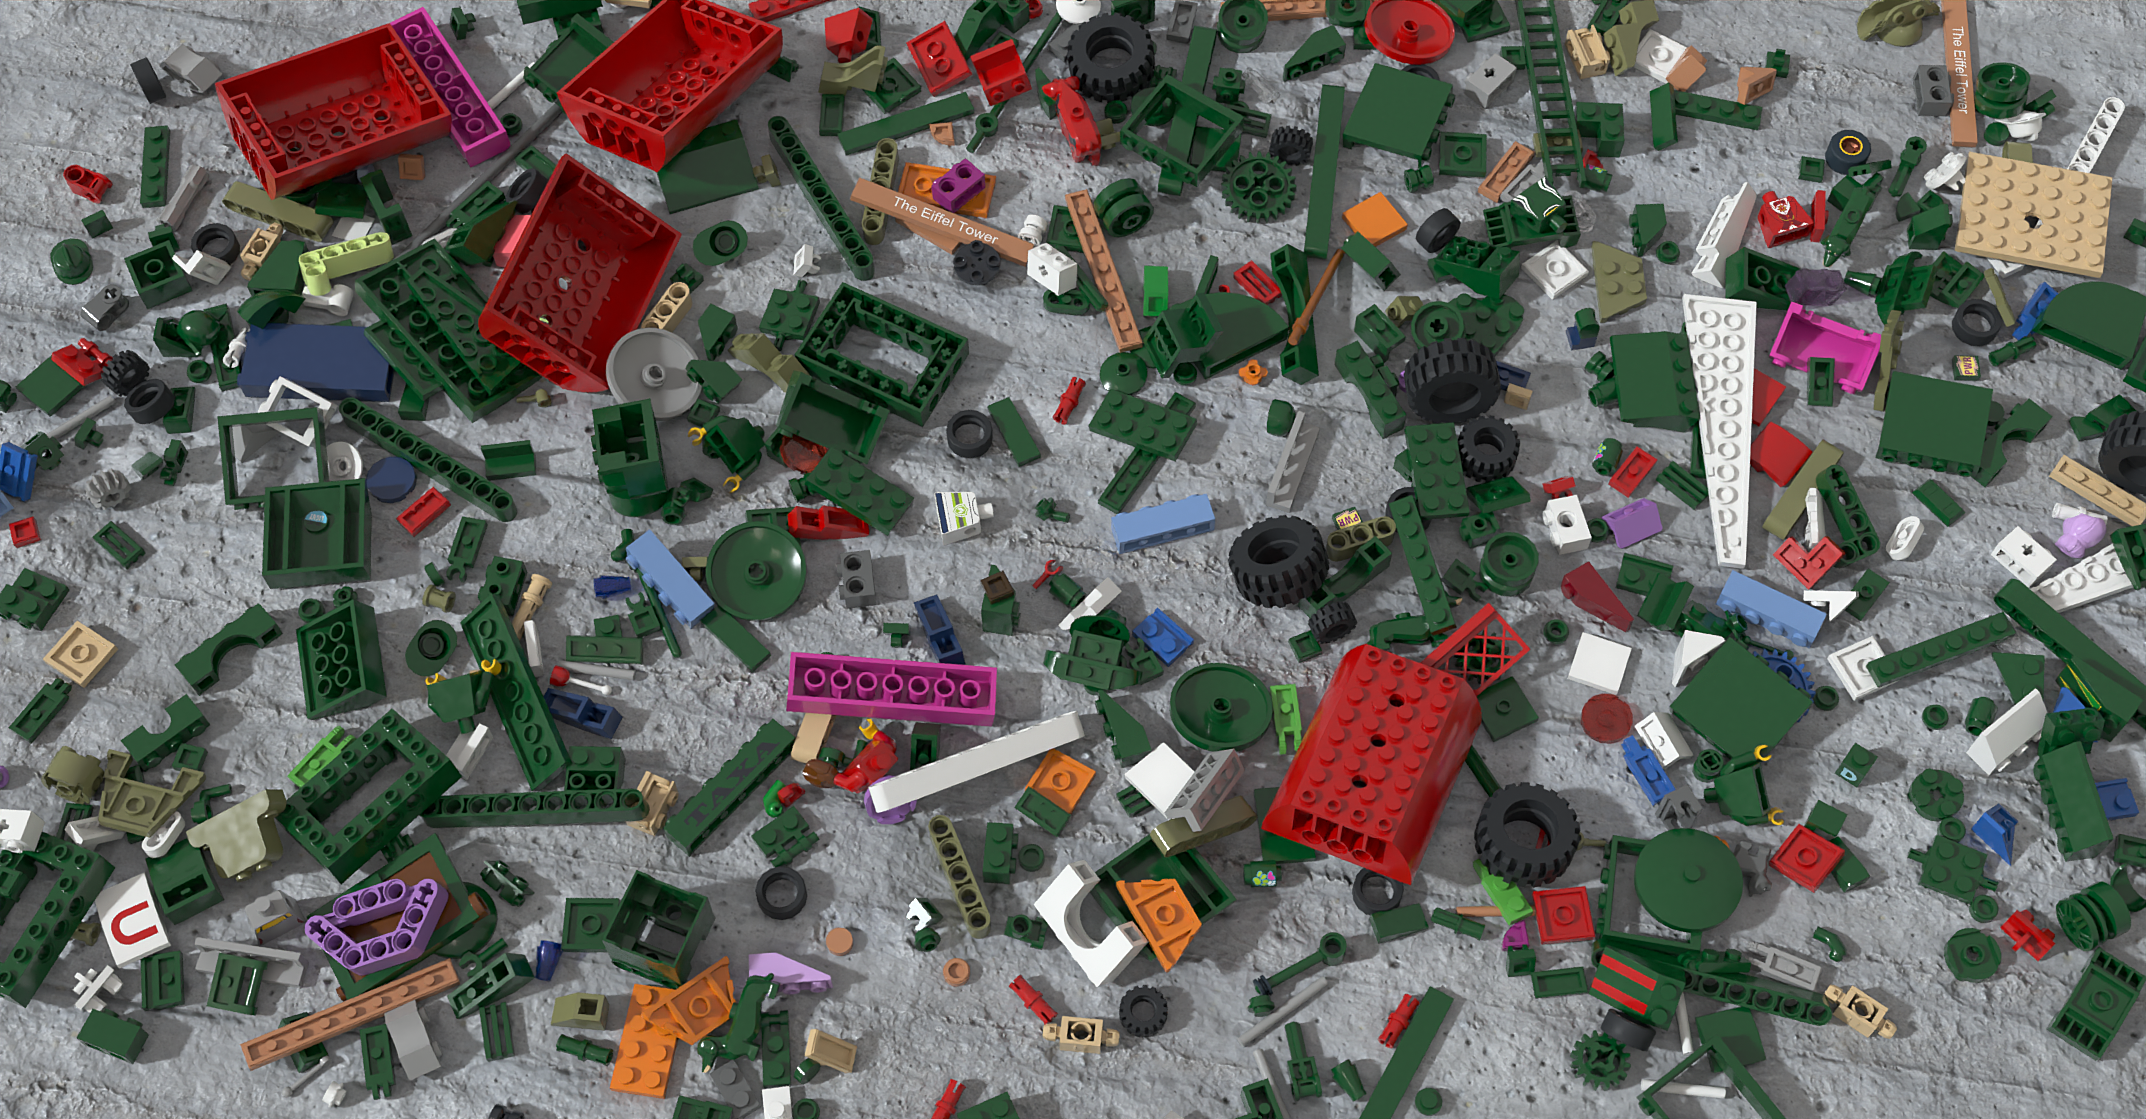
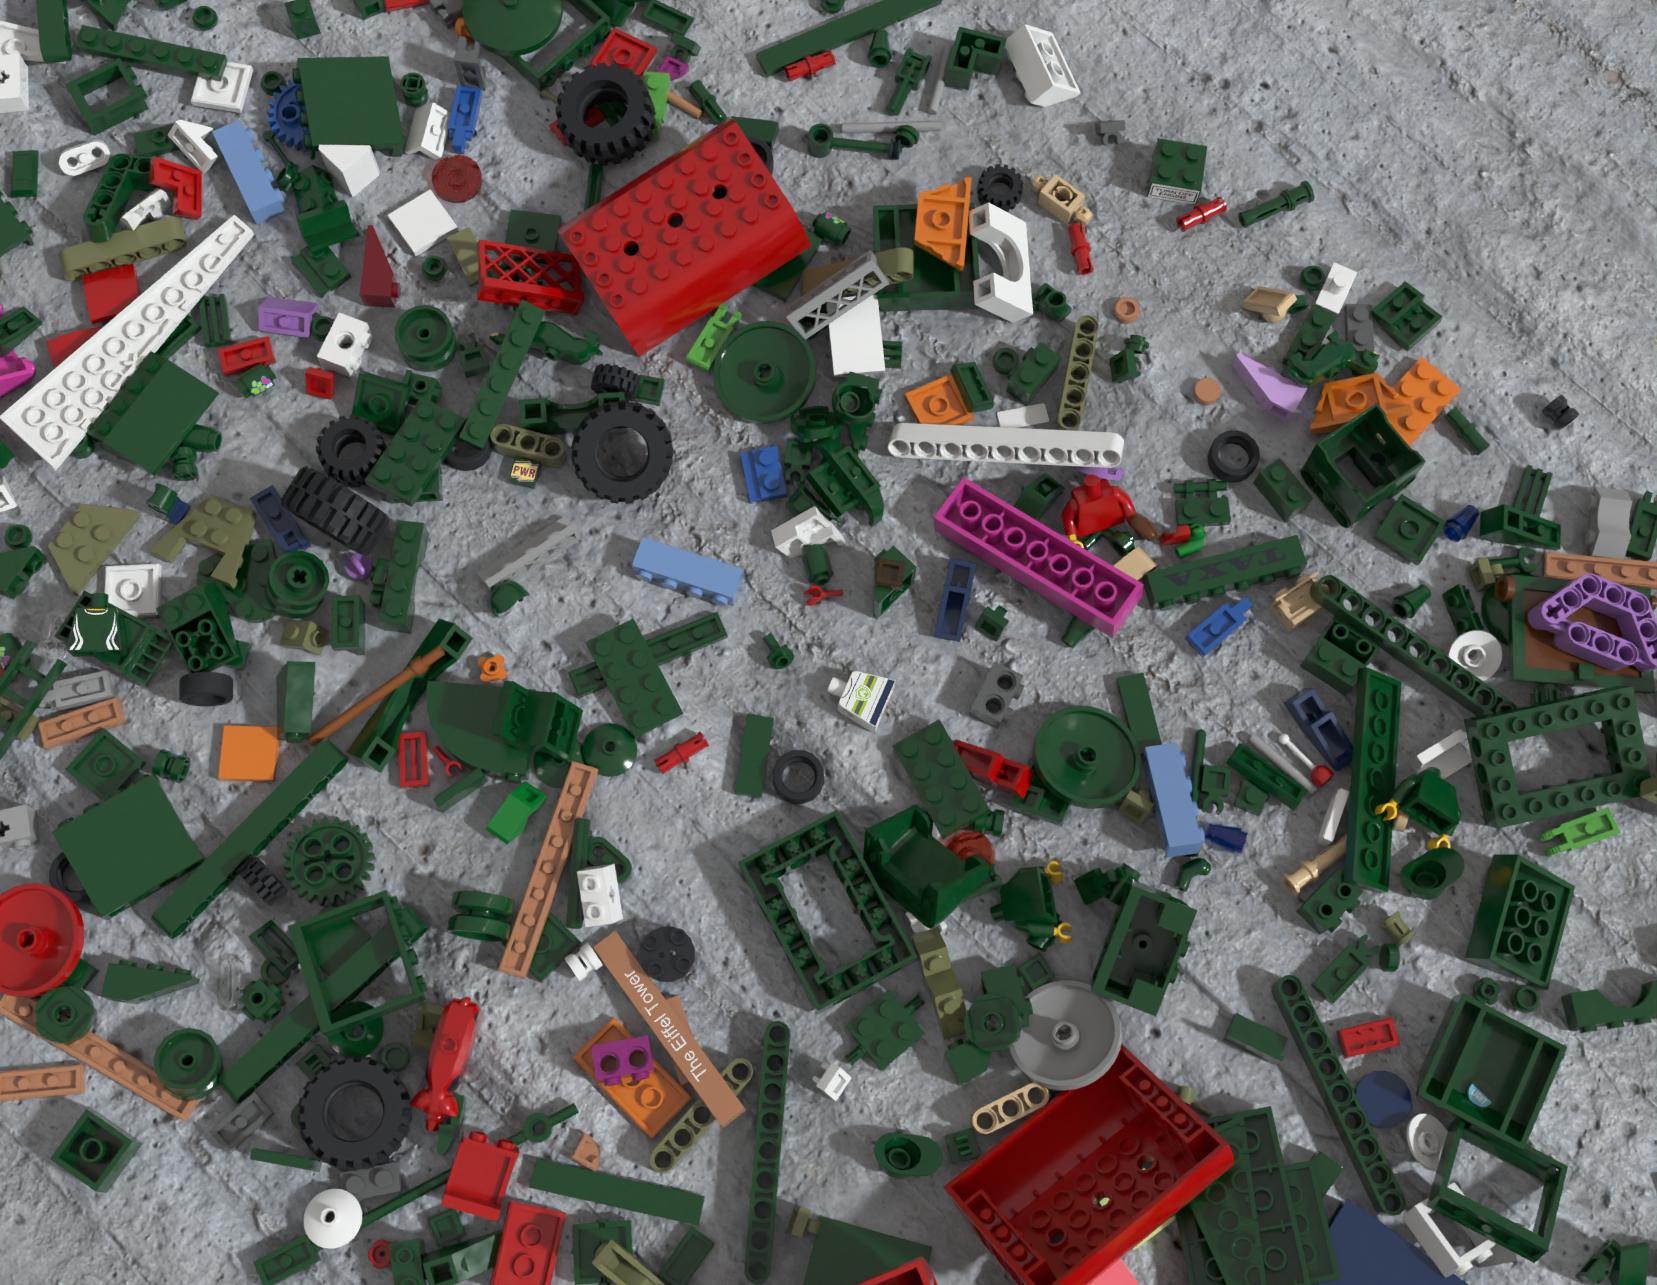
camera: 150 degrees left, 10 degrees up
olive slope [551,992,610,1031] -> none
tan tile [1504,383,1533,410] -> none
dark green torso [1704,745,1784,826] -> none
none -> dark green window [65,58,149,136]
none -> olive wing [149,495,257,589]
none -> olive slope [446,227,491,287]
none -> dark green plate [790,406,843,443]
none -> dark green hair [832,381,875,425]
none -> dark green plate [964,994,1022,1052]
none -> white sticker [997,403,1049,428]
none -> blue hinge [1185,597,1253,658]
none -> dark green brick [1253,458,1313,523]
none -> dark green cone [1392,584,1431,619]
none -> white dish [1448,630,1502,681]
none -> olive tile [1469,557,1504,592]

